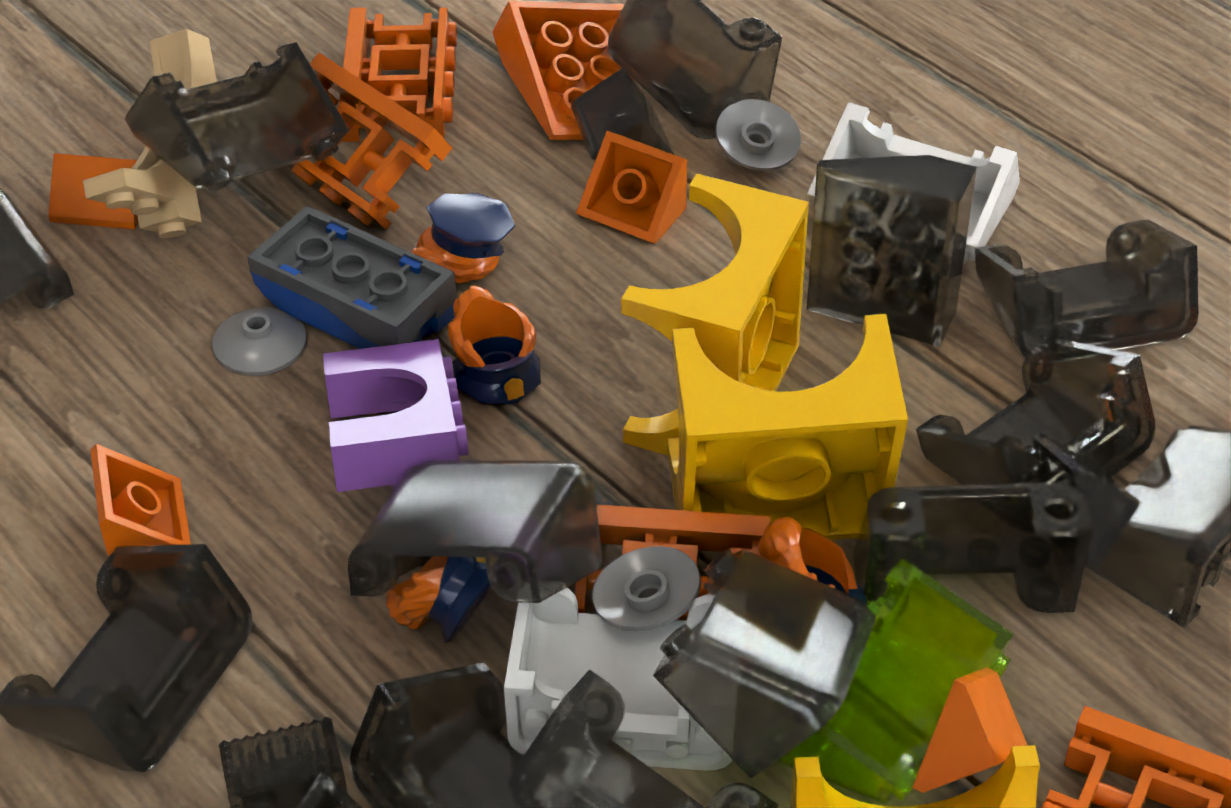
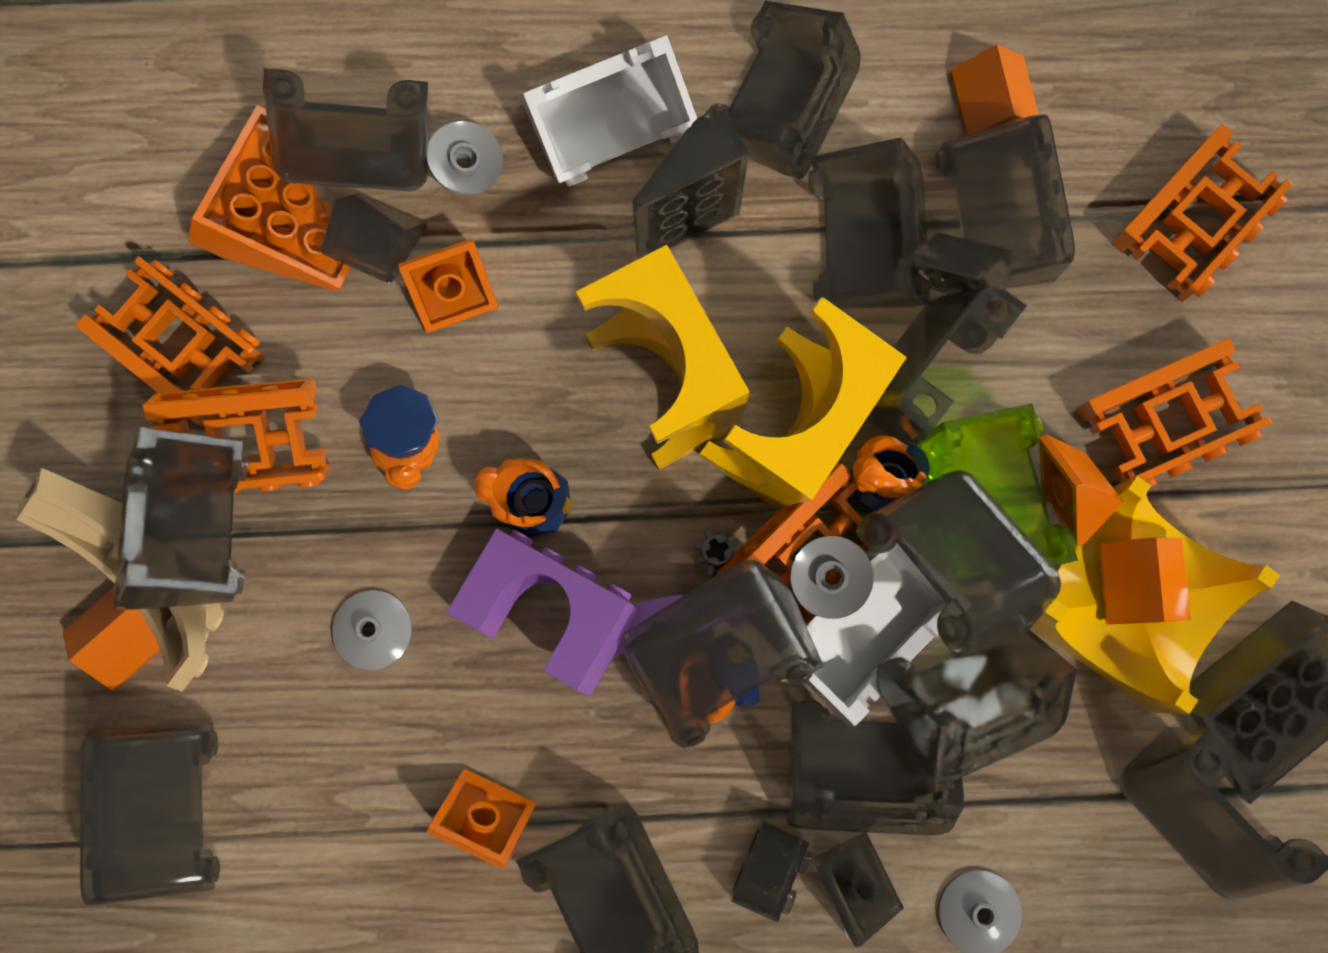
camera: 50 degrees left, 35 degrees up
dark grey piece [247,206,457,349] -> none

